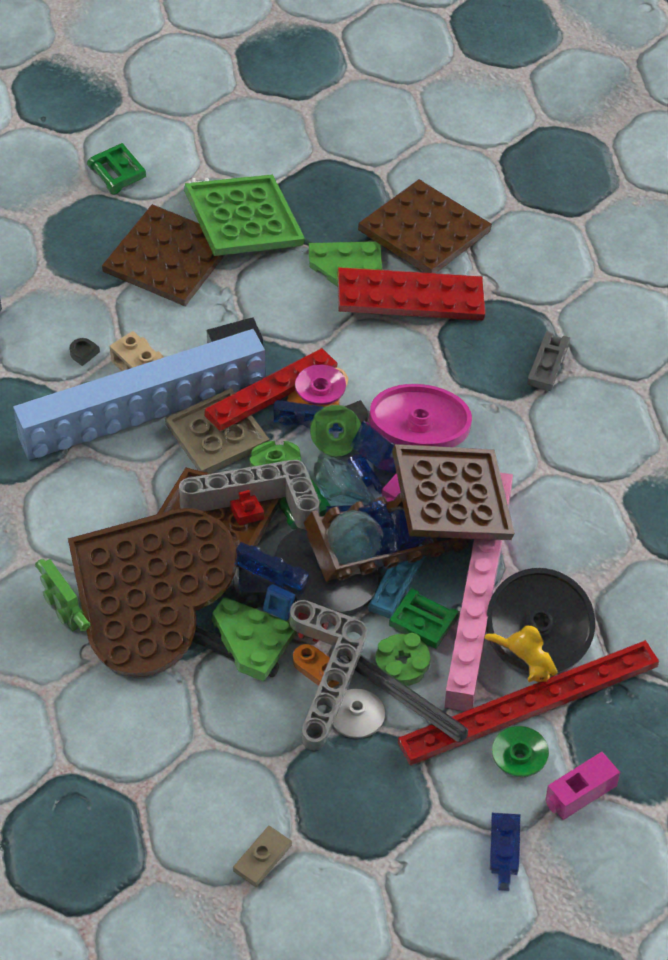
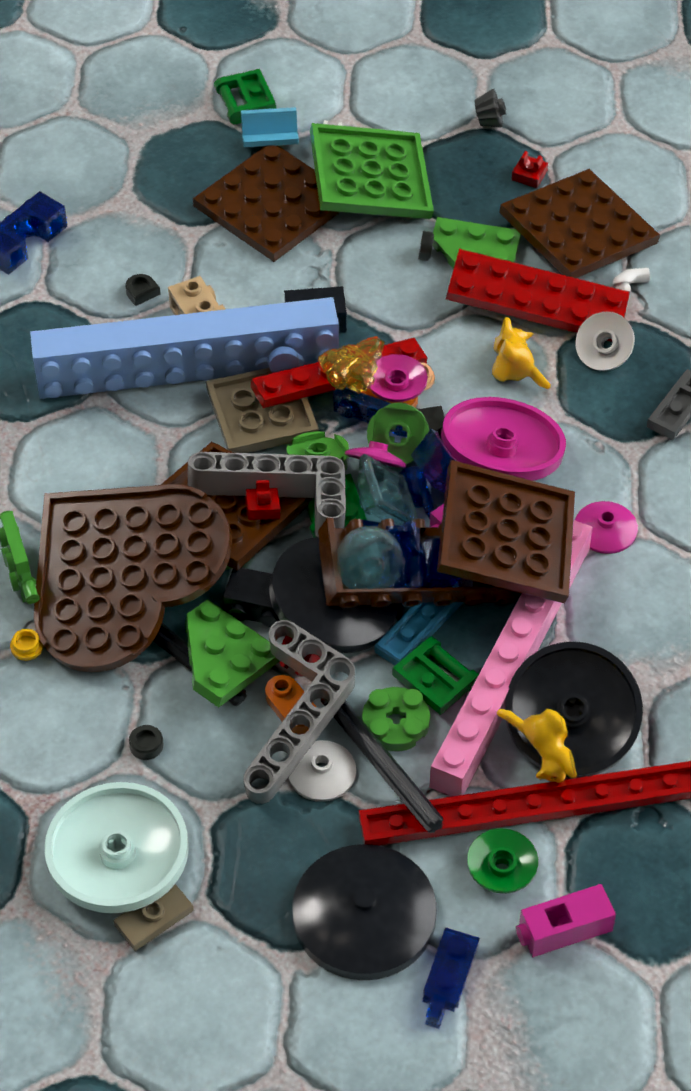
camera: 15 degrees right, 0 degrees up
clear blue hinge [236,542,309,591] -> none
blue tile [263,584,295,621] -> none
none -> yellow plate [10,629,44,661]
none -> light aqua dish [44,782,189,913]
none -> pearl dark grey tile [129,725,164,760]
none -> medium azure panel [241,107,299,147]
none -> medium blue tile [268,346,299,373]
none -> black dish [292,844,437,980]
none -> clear yellow rock [318,336,385,394]
none -> dark pink dish [344,441,406,469]
none -> pearl dark grey tile [418,230,434,261]
none -> dark grey piece [474,89,506,127]
none -> yellow animal [492,317,551,389]
none -> red tile [511,151,549,188]
none -> dark pink dish [575,501,638,554]
none -> white dish [576,312,635,371]
none -> white arm [613,268,650,292]

